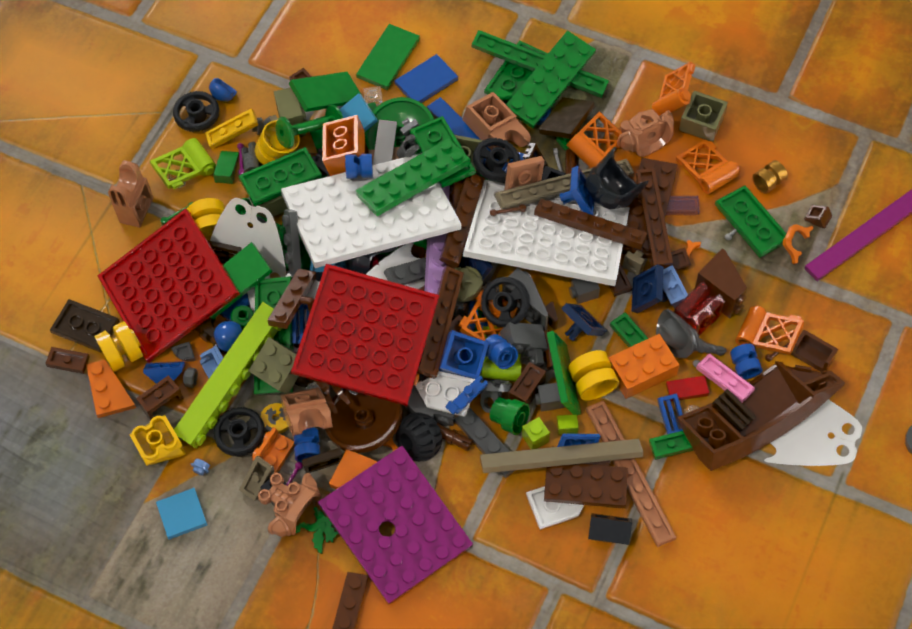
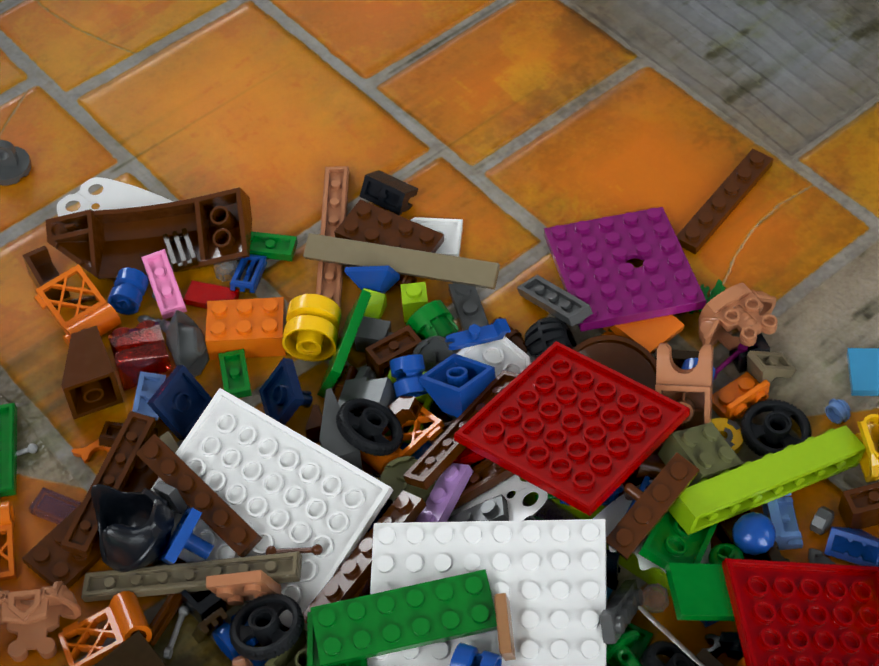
camera: 155 degrees left, 10 degrees down
none -> dark grey tile [153,481,188,514]
none -> reddish brown piece [388,396,422,425]
none -> medium nougat tile [494,593,516,661]
none -> dark grey plate [517,275,593,327]

